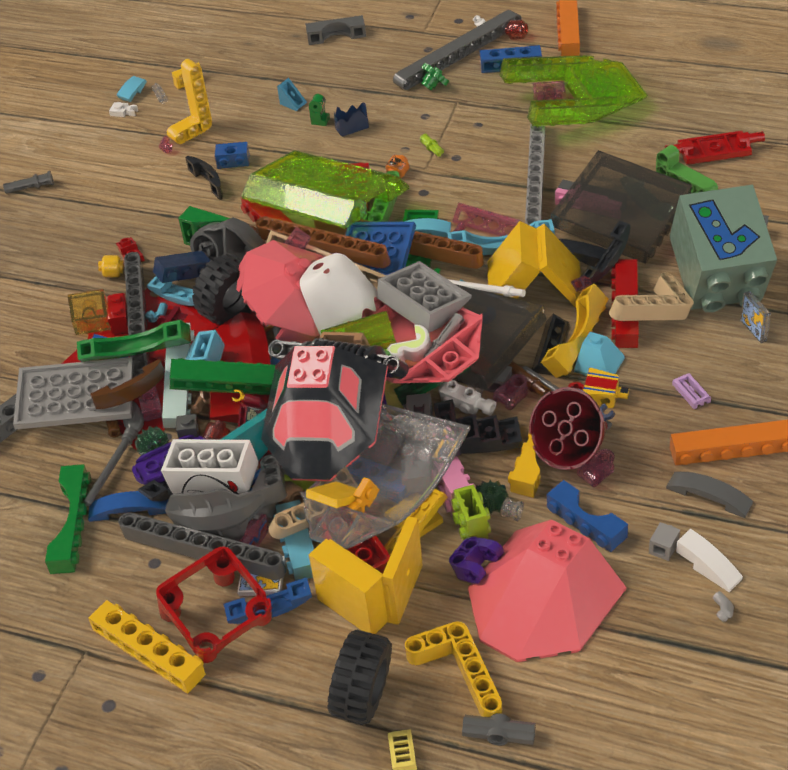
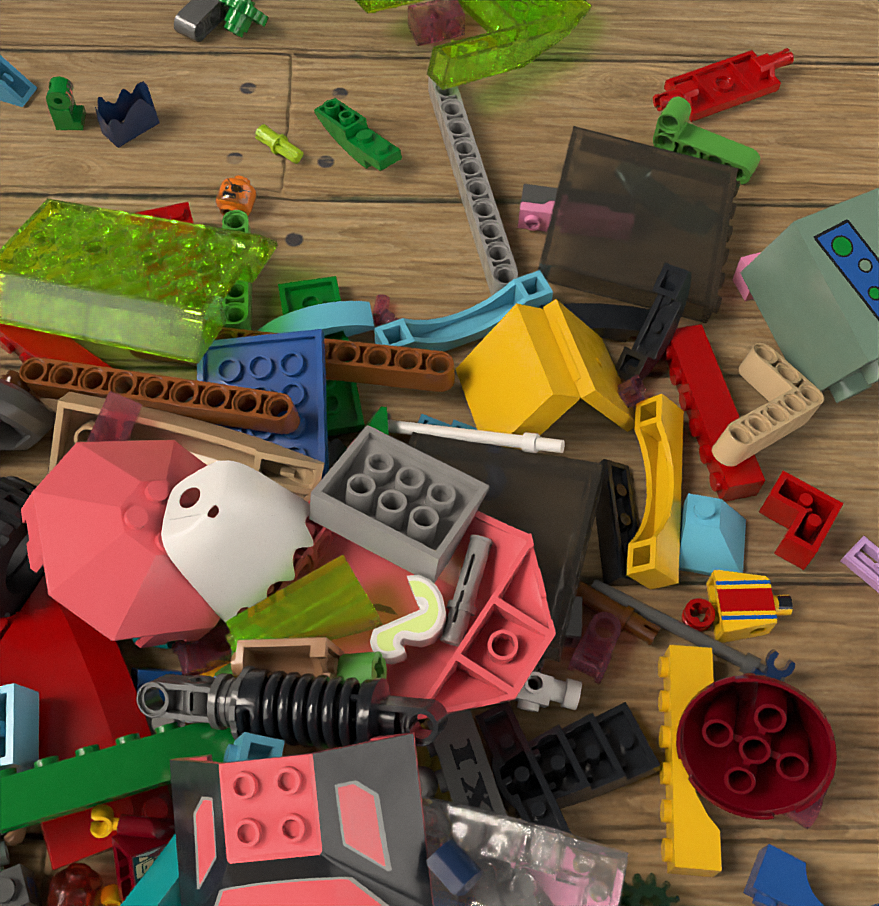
camera: 25 degrees left, 15 degrees up
clear pink fence [452,202,522,236] -> none
none -> green slope [314,98,402,171]
none -> dark blue brick [426,839,483,896]
none -> red brick [759,470,844,570]

